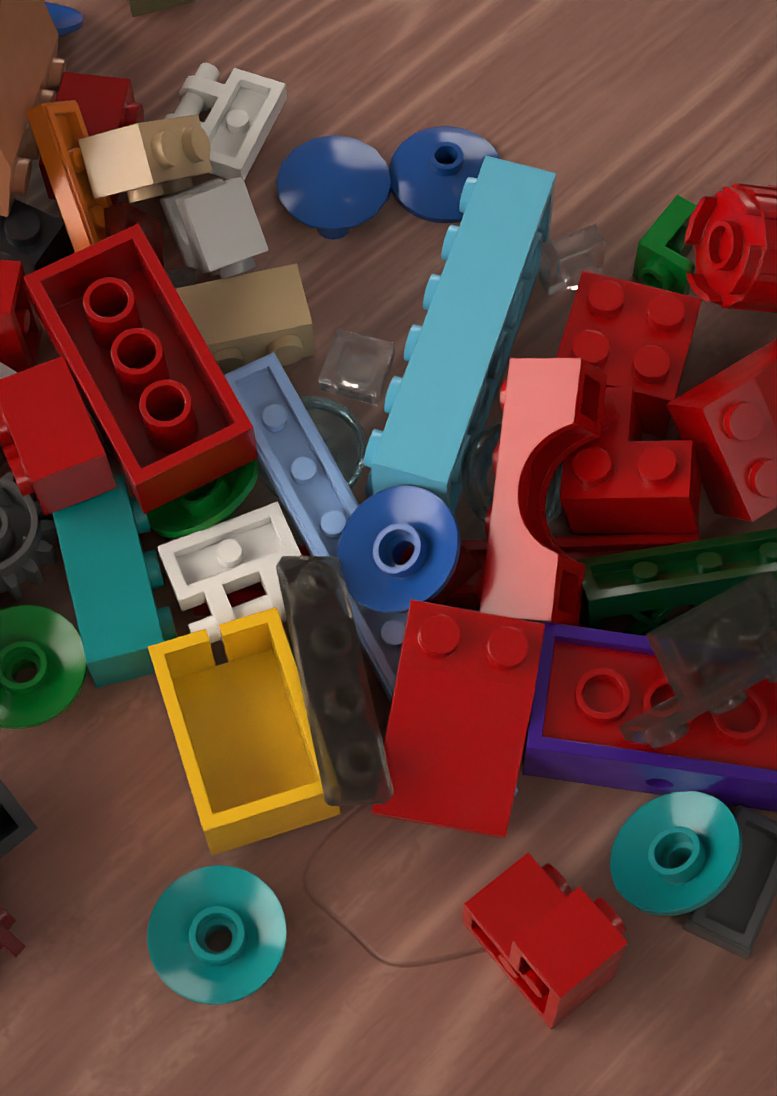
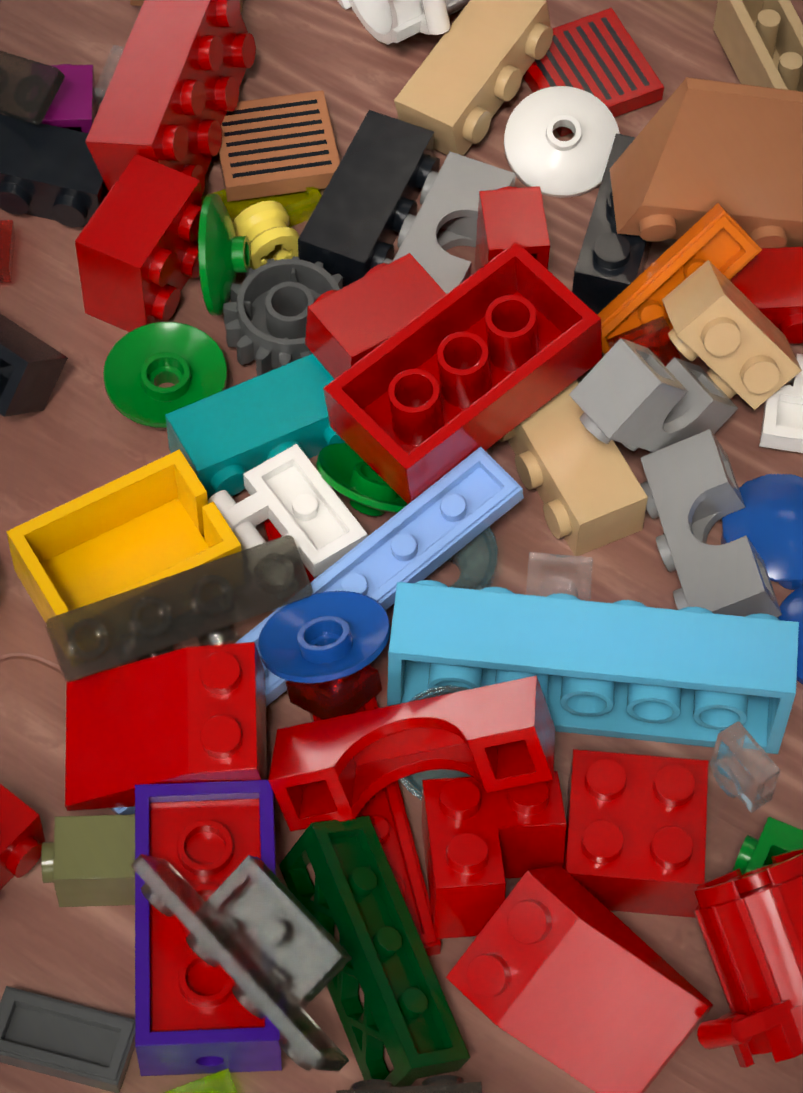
camera: 75 degrees right, 5 degrees down
teal dish [610,791,742,916] -> none
none -> olive brick [41,814,135,907]
none -> light grey arch [640,429,782,617]

